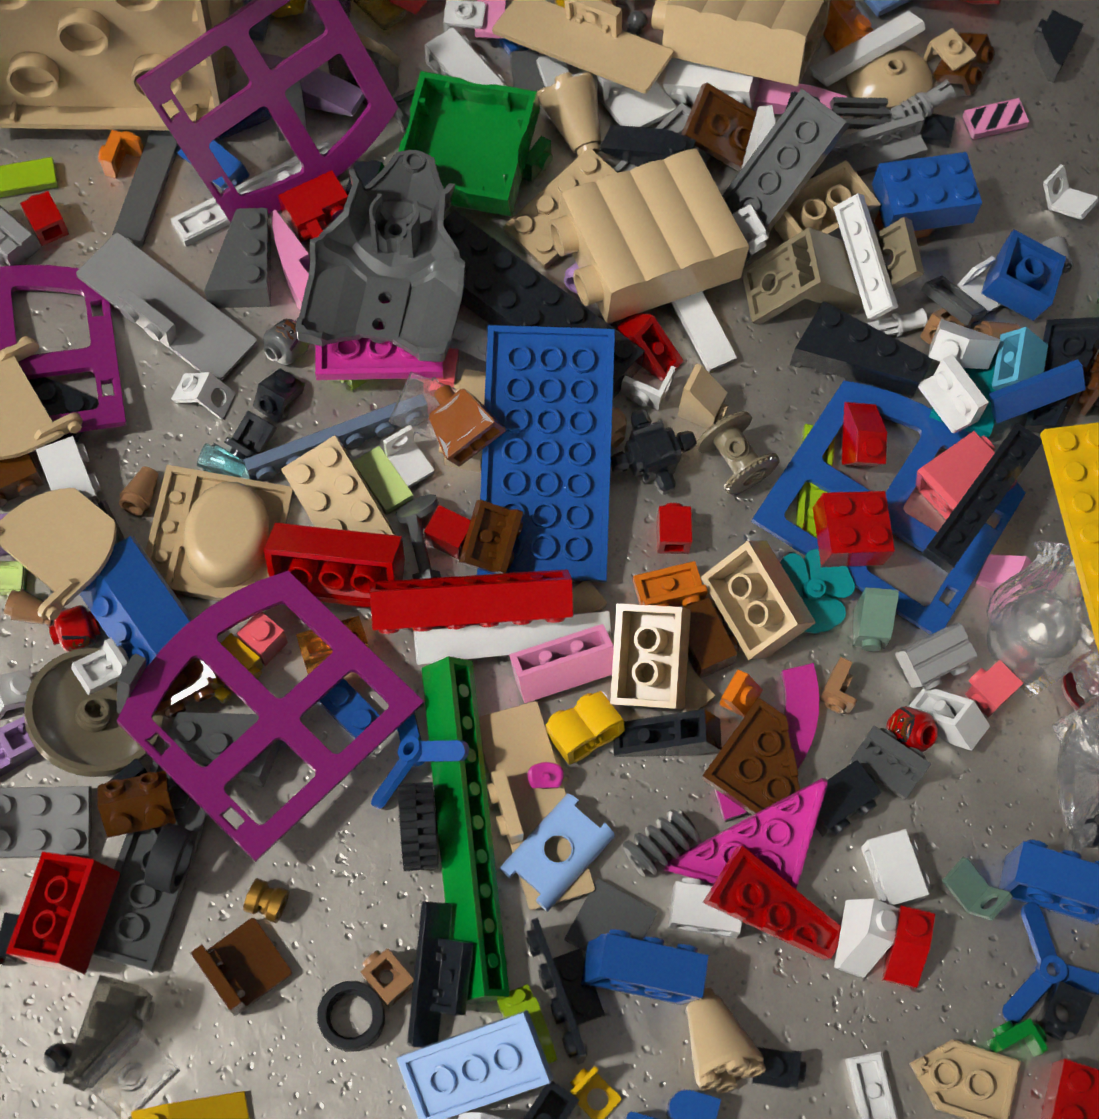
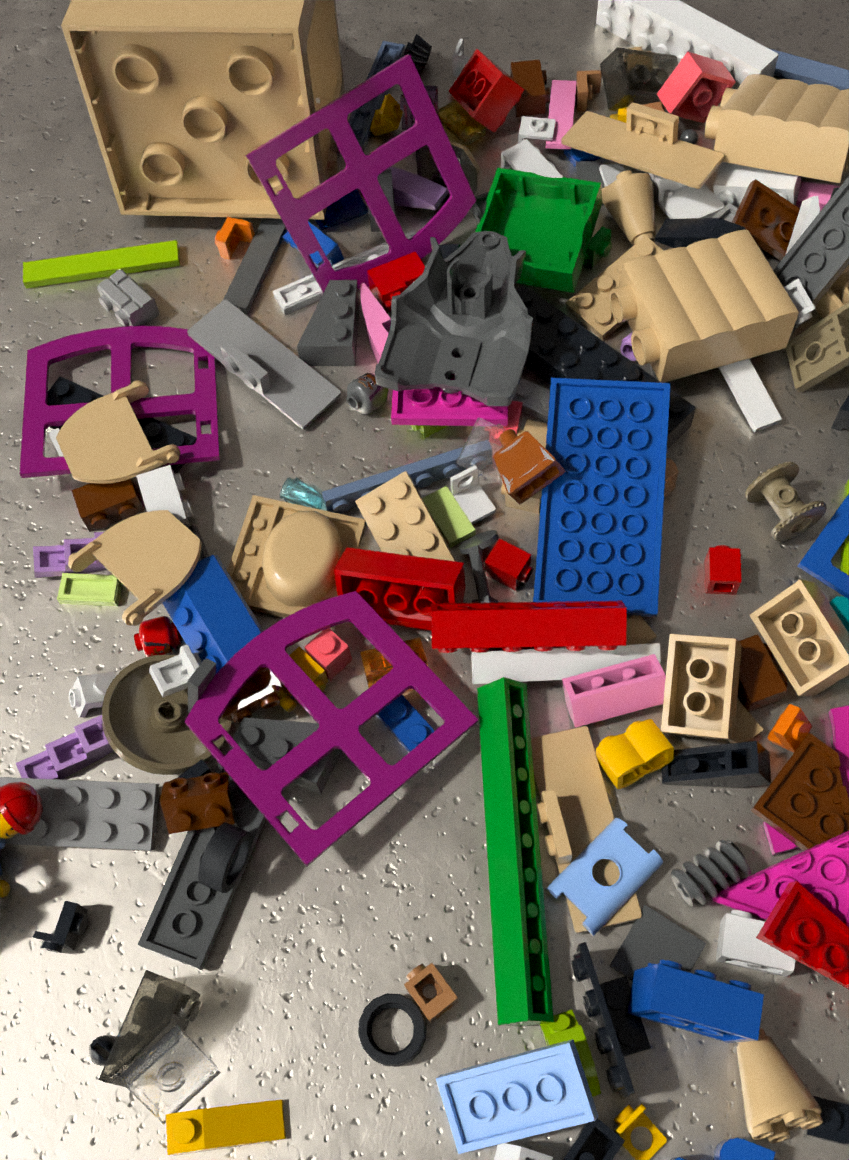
camera: 15 degrees right, 5 degrees down
medium nougat cone [4,589,53,626] -> none
red brick [6,851,121,975] -> none
red brick [20,191,69,247] -> none
medium nougat cone [119,466,159,516] -> none
white bracket [171,372,235,419] -> none
reddish brown bracket [190,918,292,1016] -> none
black bracket [224,411,277,460] -> none
pearl gold wheel [243,878,290,923] -> none
black bracket [253,368,305,422] -> none
blue piece [371,712,469,809] -> none
black tyre [398,782,439,871] -> none
black bracket [407,901,473,1047] -> none
reddish brown bracket [459,500,523,574] -> none
dark pink piece [528,762,564,788] -> none
black piece [610,409,697,495] -> none
red slope [616,313,684,381] -> none
white bracket [620,366,676,410] -> none
orange bracket [632,561,708,607] -> none
tan slope [678,363,729,429] -> none

